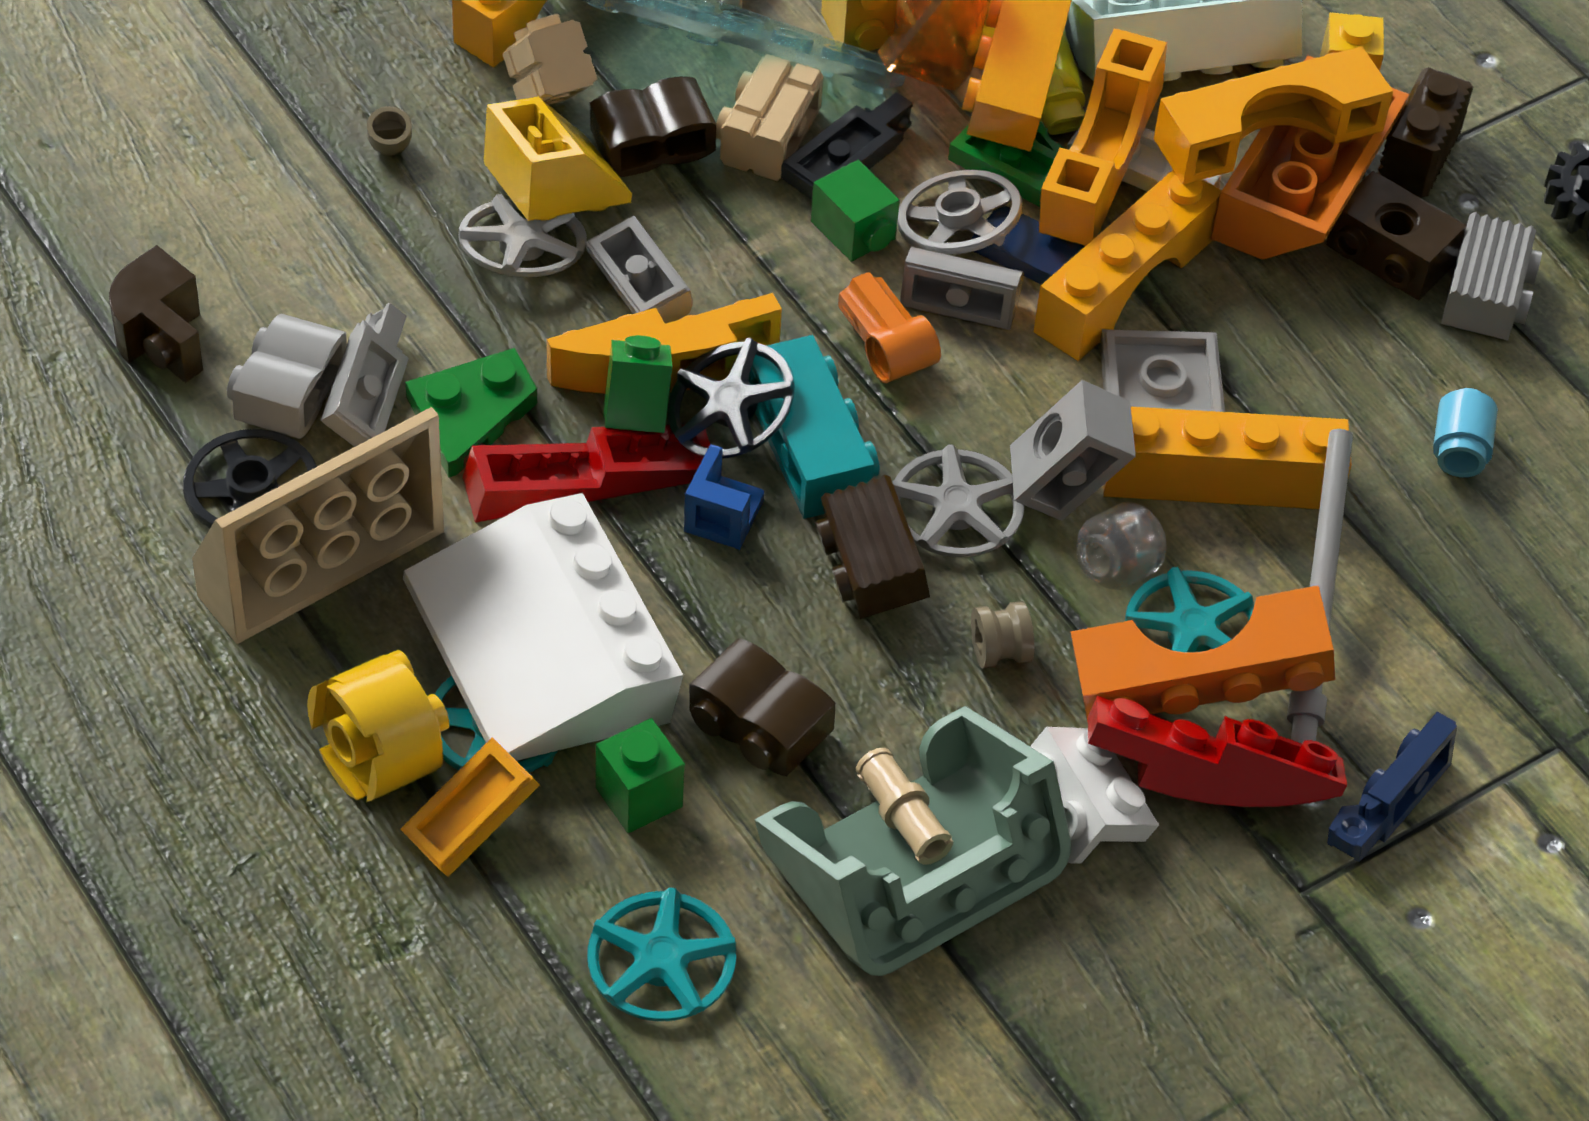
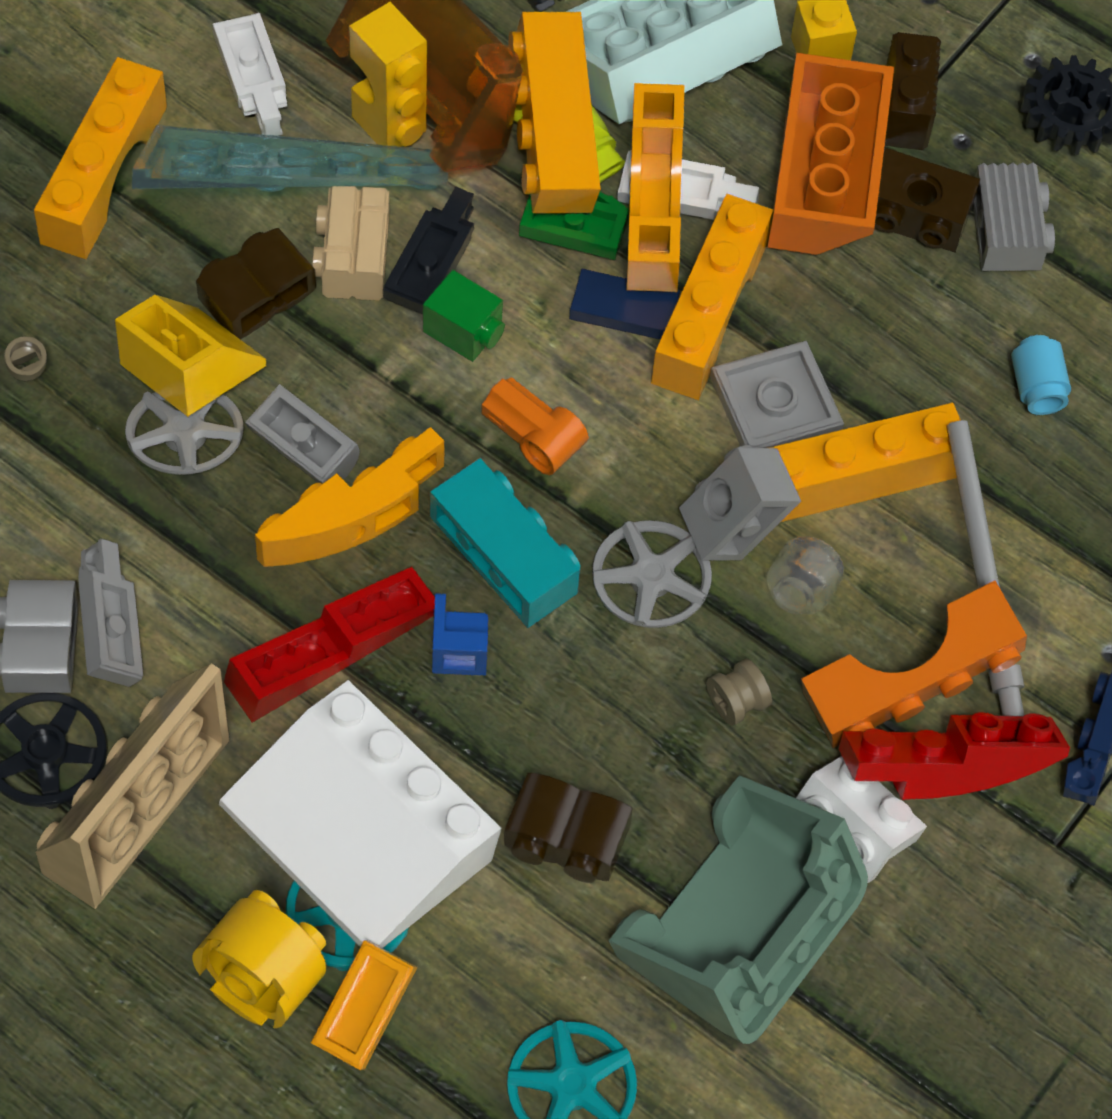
camera: 20 degrees left, 10 degrees up
green wing [405,348,537,478] -> none
tan brick [503,14,597,105] -> none
green brick [596,717,685,834] -> none
green brick [604,335,673,433] -> none
black wheel [668,338,795,459] -> none
dark brown brick [815,474,930,619] -> none
tan pin [856,748,953,865] -> none
light grey wheel [897,170,1023,255] -> none
light grey brick [900,247,1023,330] -> none
teal wheel [1125,566,1254,653] -> none
light orange arch [1154,46,1393,185] -> none

